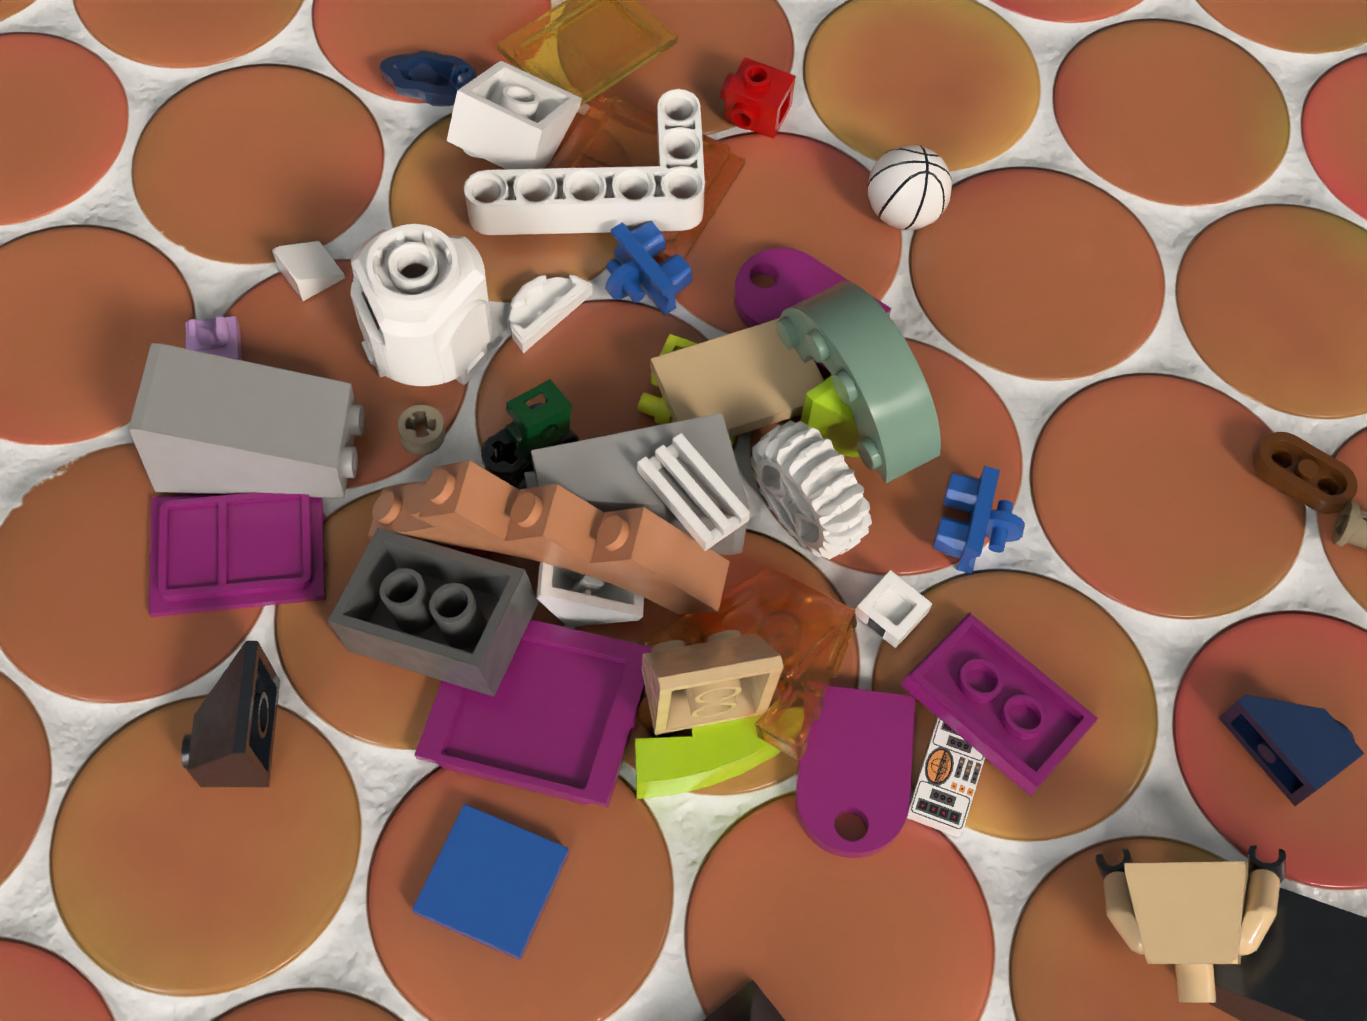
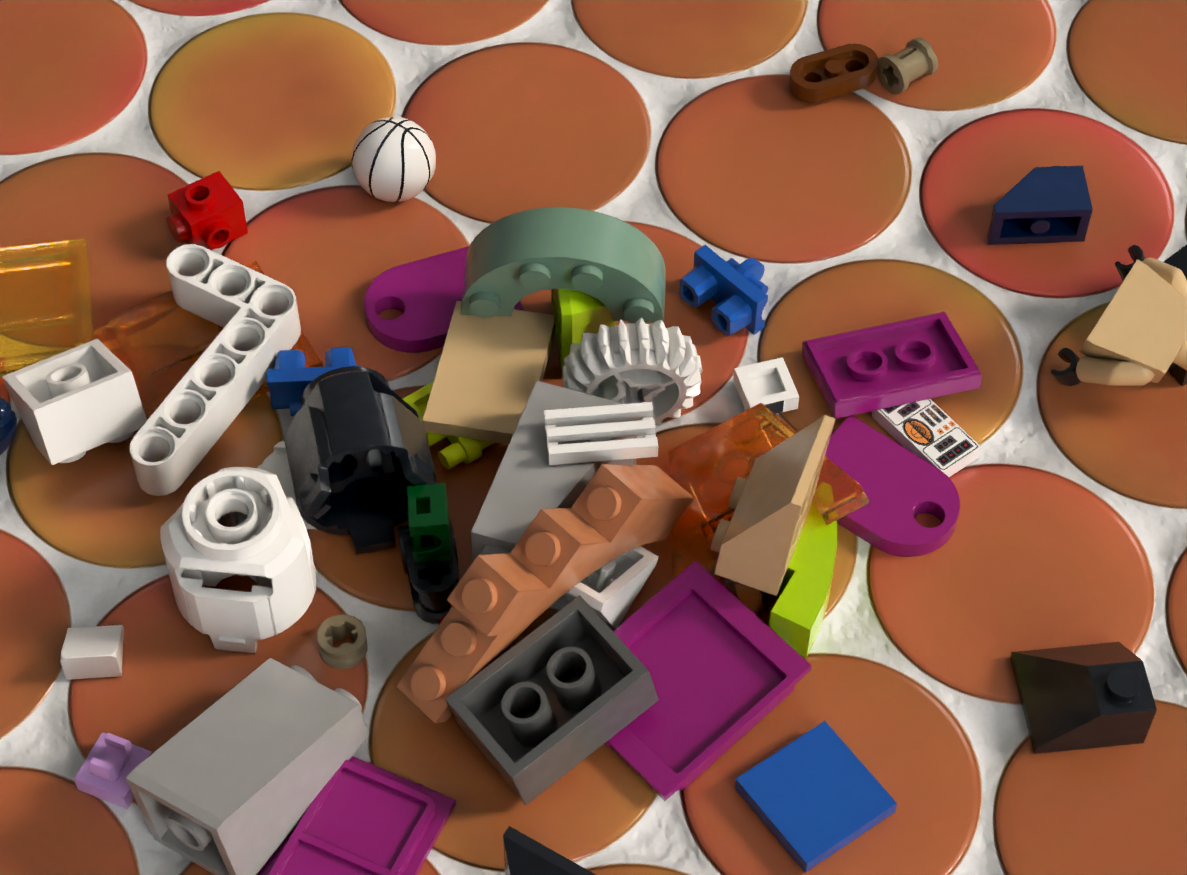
camera: 55 degrees left, 10 degrees down
none -> black piece [283,366,437,555]

